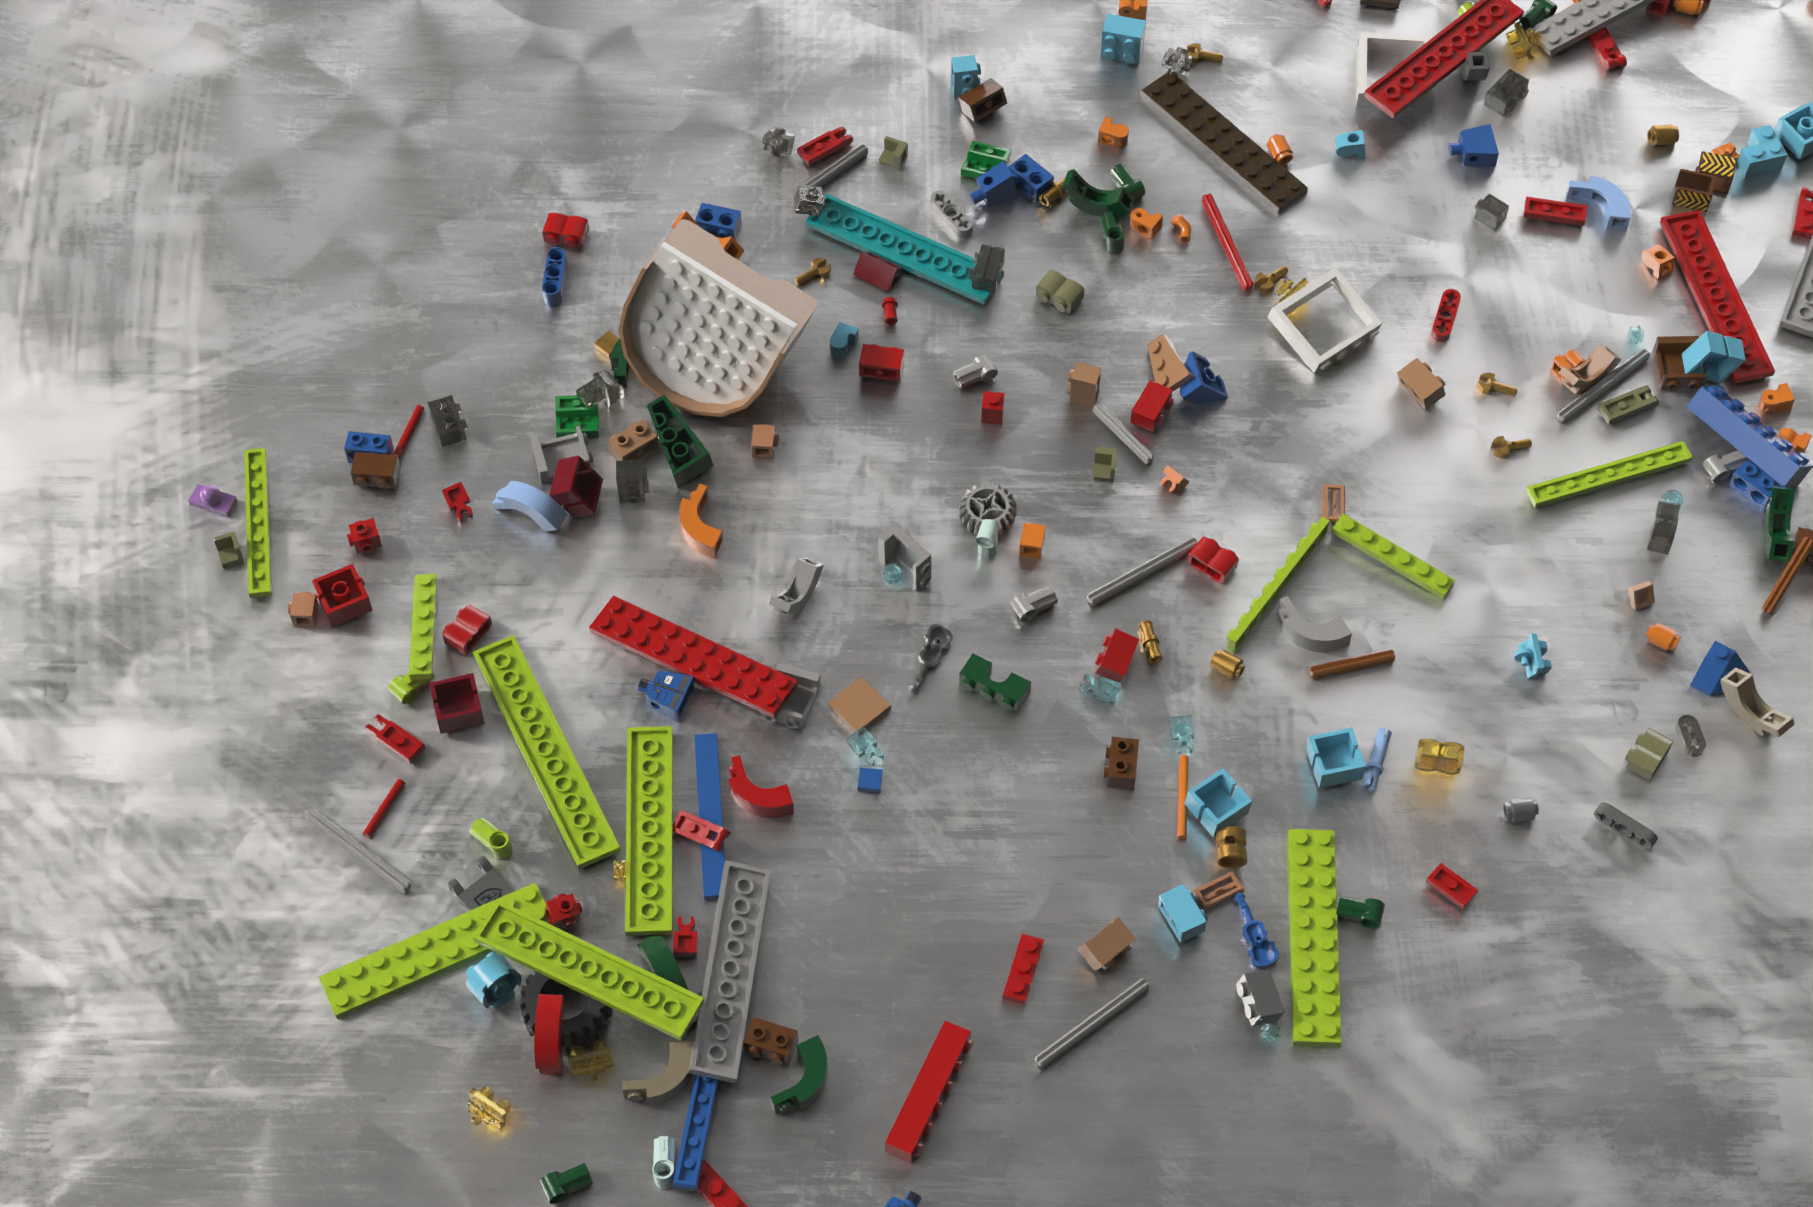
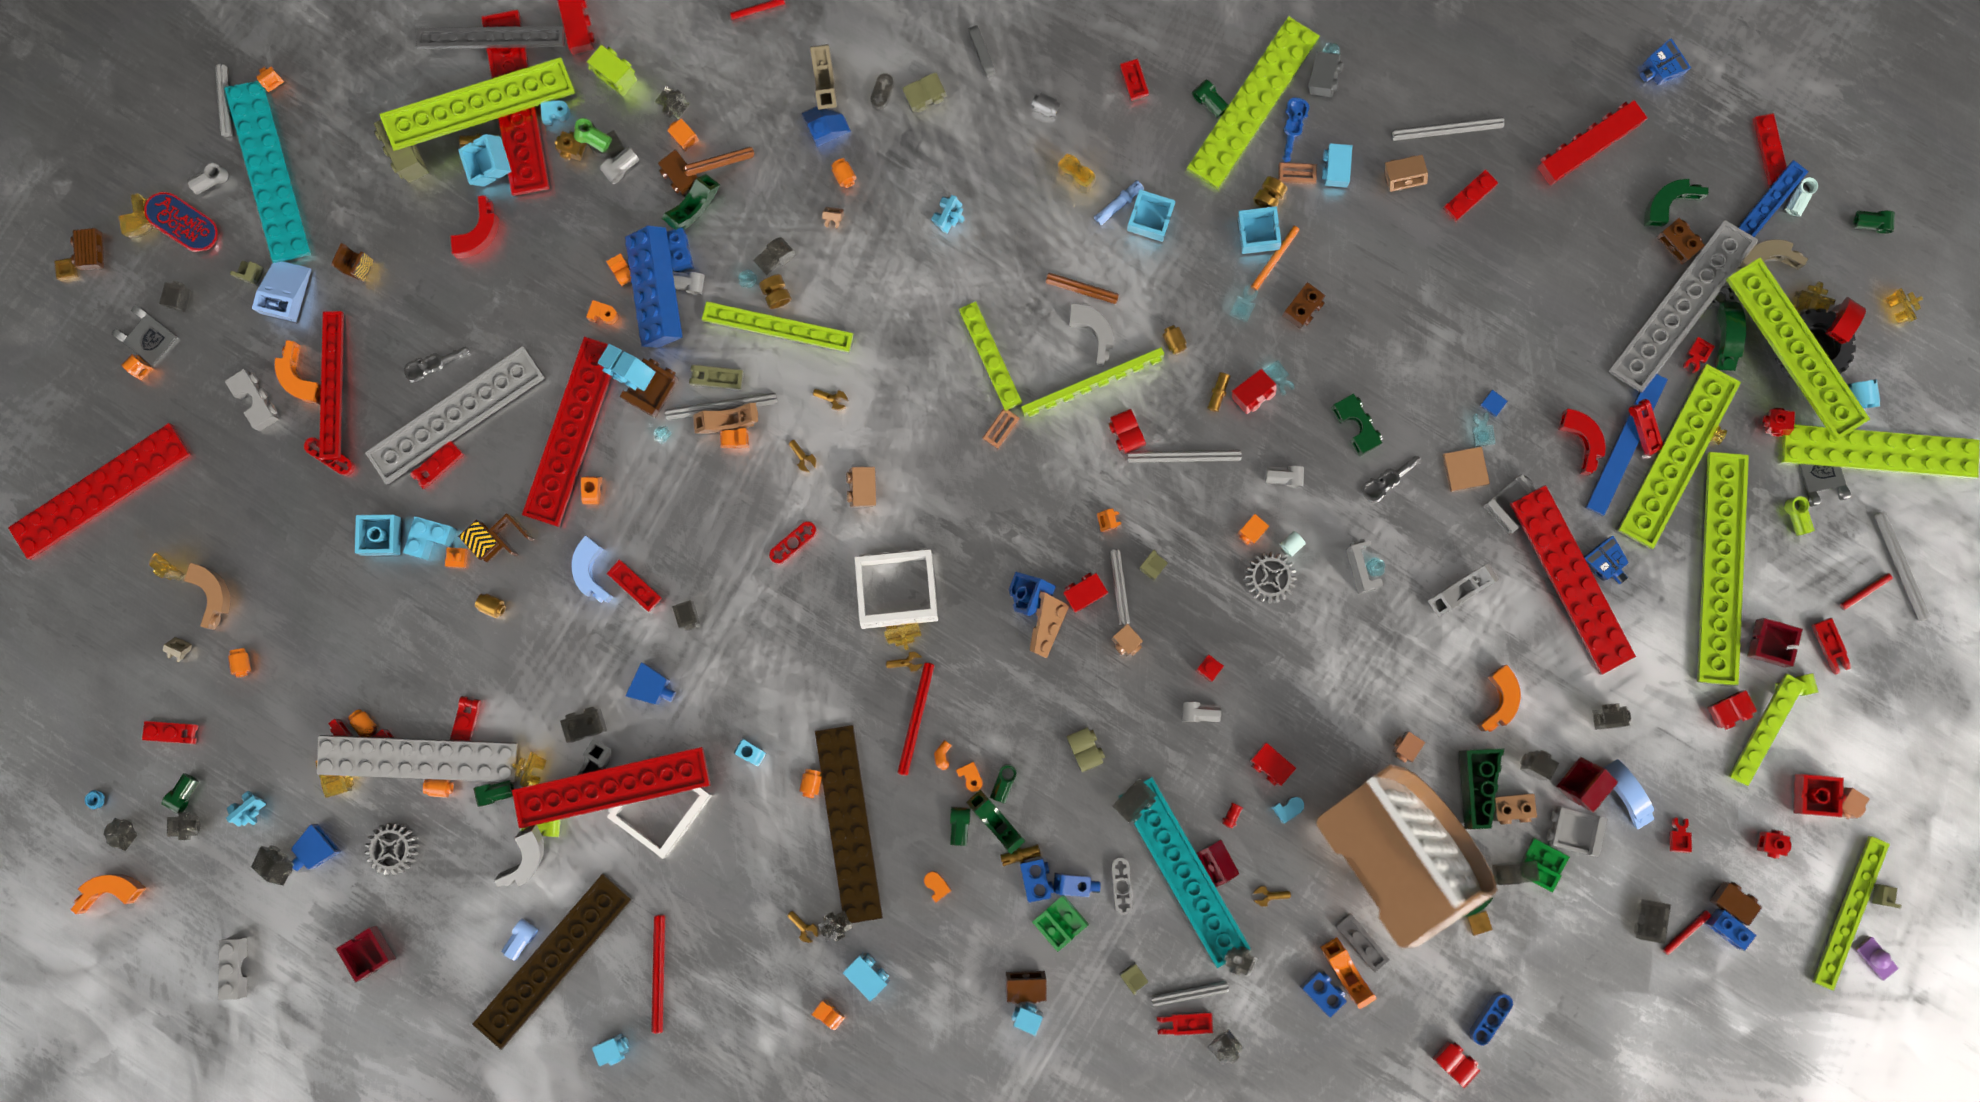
camera: 140 degrees left, 25 degrees up
none -> pearl gold wheel [759,274,792,309]
none -> clear smoke brick [1592,703,1631,730]

